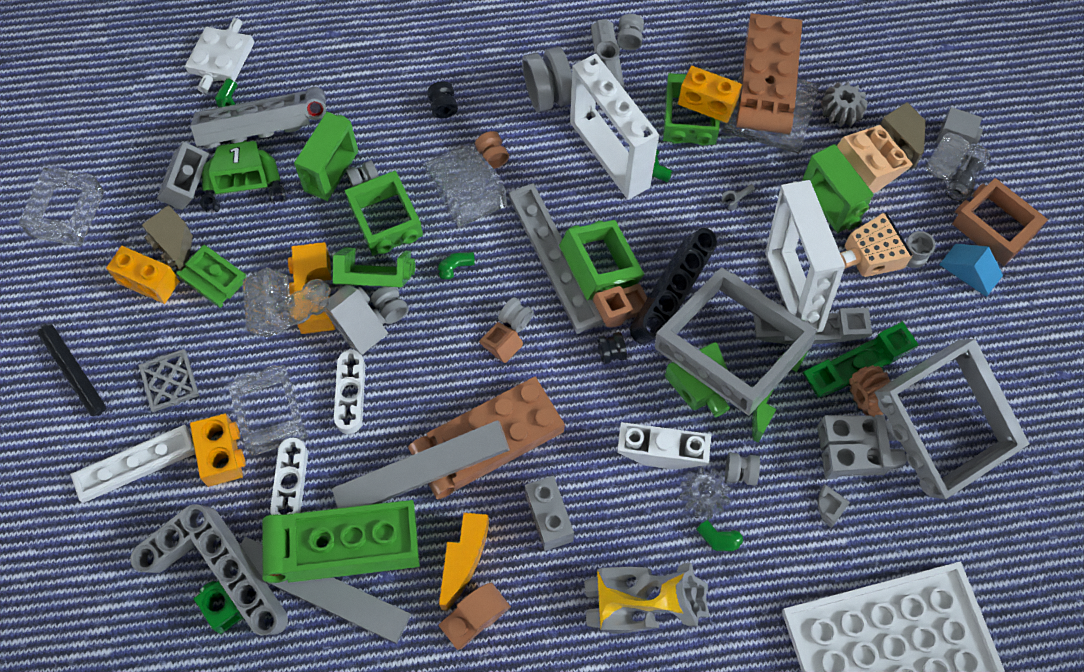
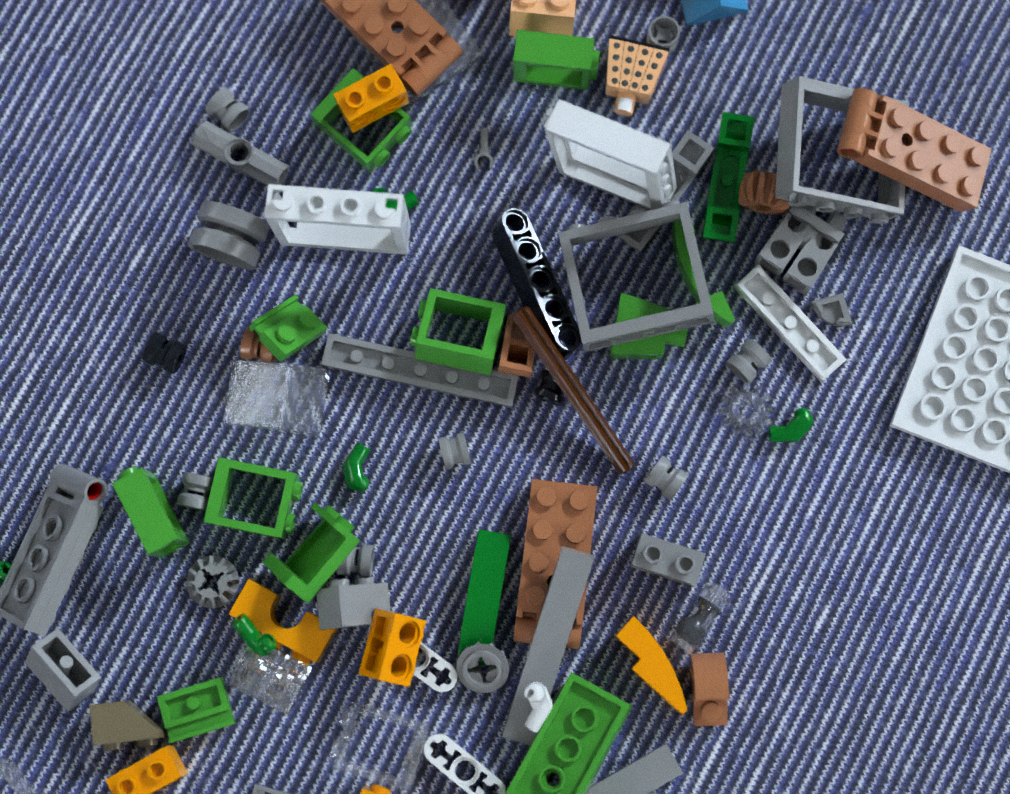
camera: 50 degrees left, 15 degrees up
bright green torso [200,140,287,213] -> none
clear plate [278,279,331,325] -> none
nougat slope [479,322,523,363] -> none
light grey hips [584,562,709,634] -> none
white slope [617,422,711,470] -> none
none -> light grey gear [185,555,239,608]
none -> green arm [231,613,277,656]
none -> bright green plate [248,294,328,362]
none -> light orange brick [359,608,426,687]
none -> light grey gear [456,641,509,693]
none -> green slope [457,530,511,666]
none -> reddish brown axle [513,306,634,474]
none -> white arm [524,682,553,733]
none -> light grey wheel [643,455,689,501]
none -> clear piece [669,582,732,655]
none -> white tile [734,264,847,382]
none -> nougat hinge [837,88,992,212]

